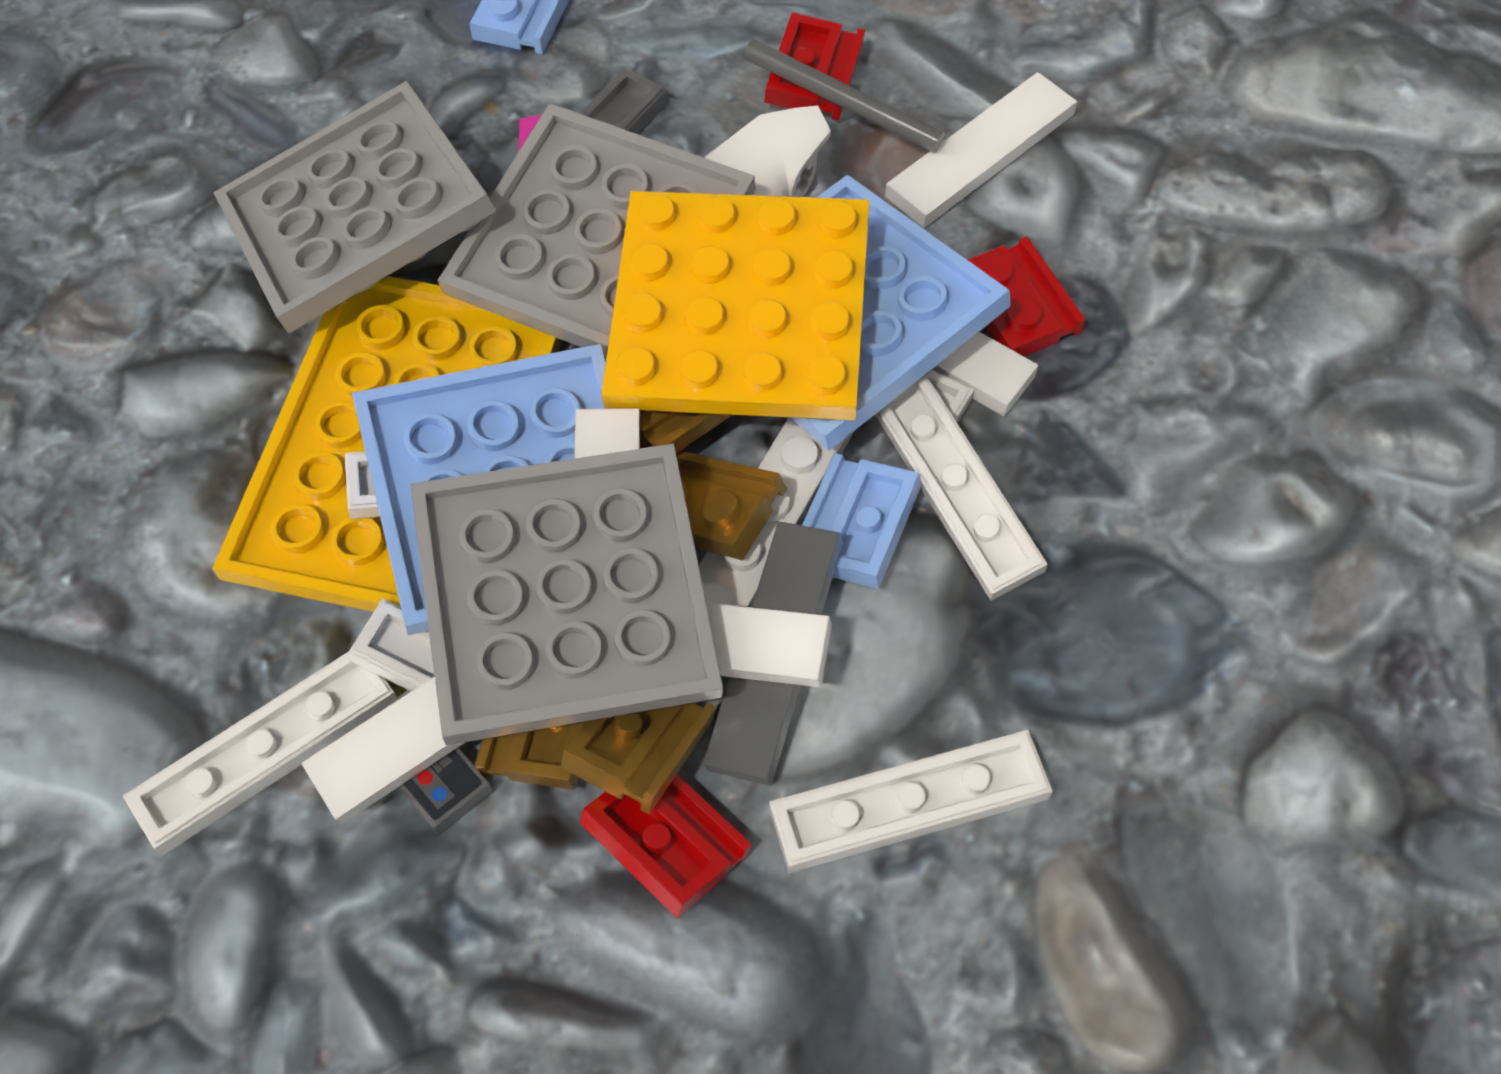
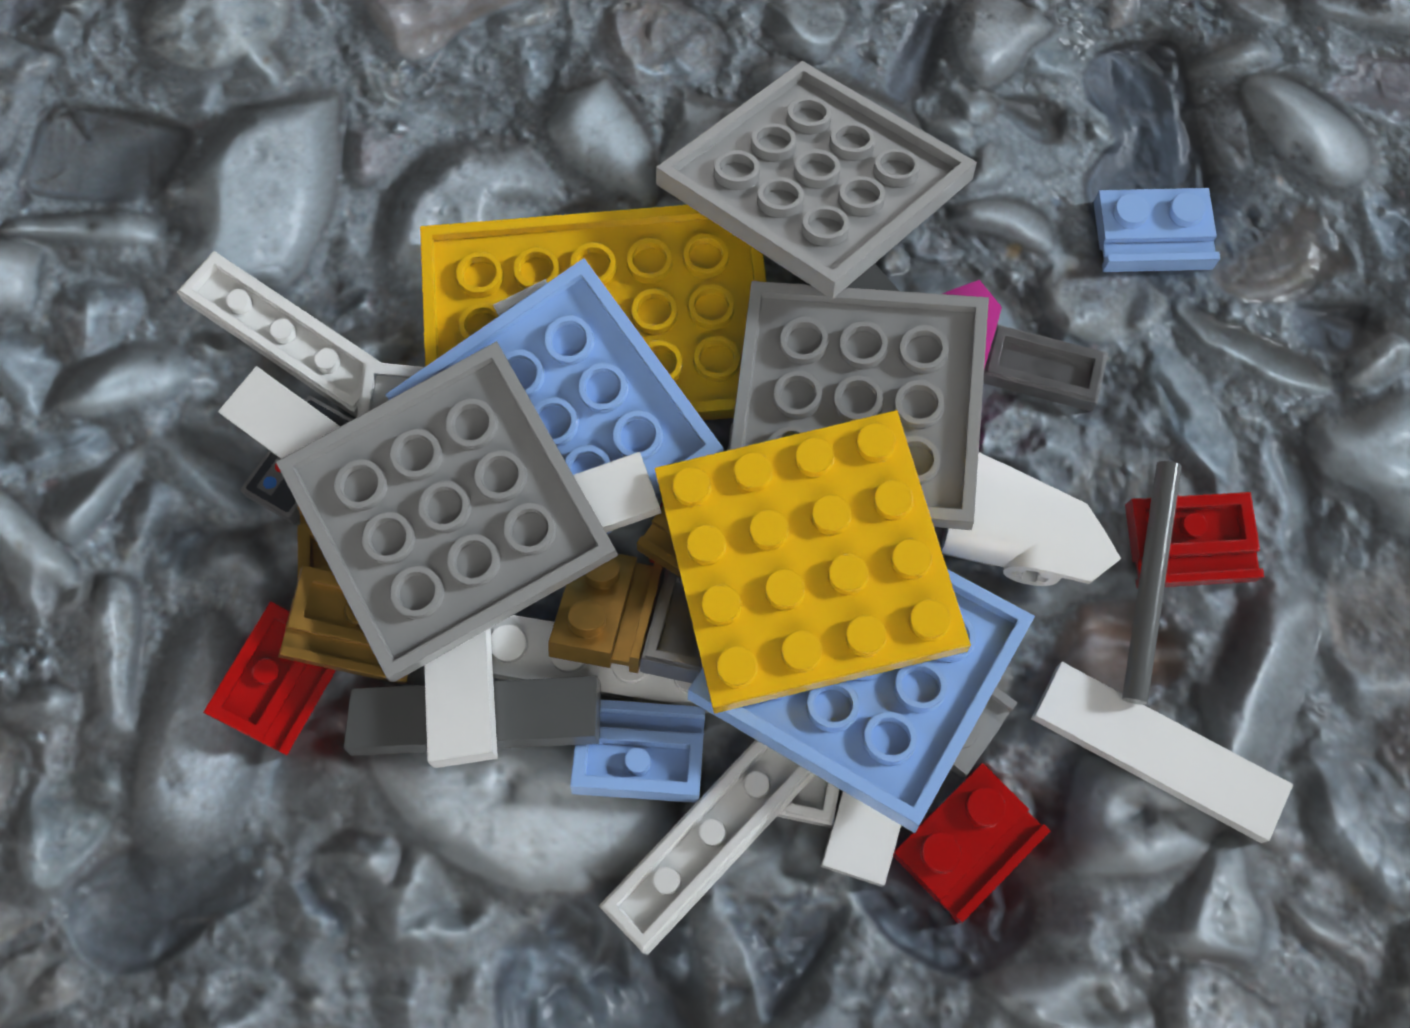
camera: 70 degrees right, 10 degrees up
white tile [769,730,1053,873] -> none
none -> flat silver tile [640,569,703,683]

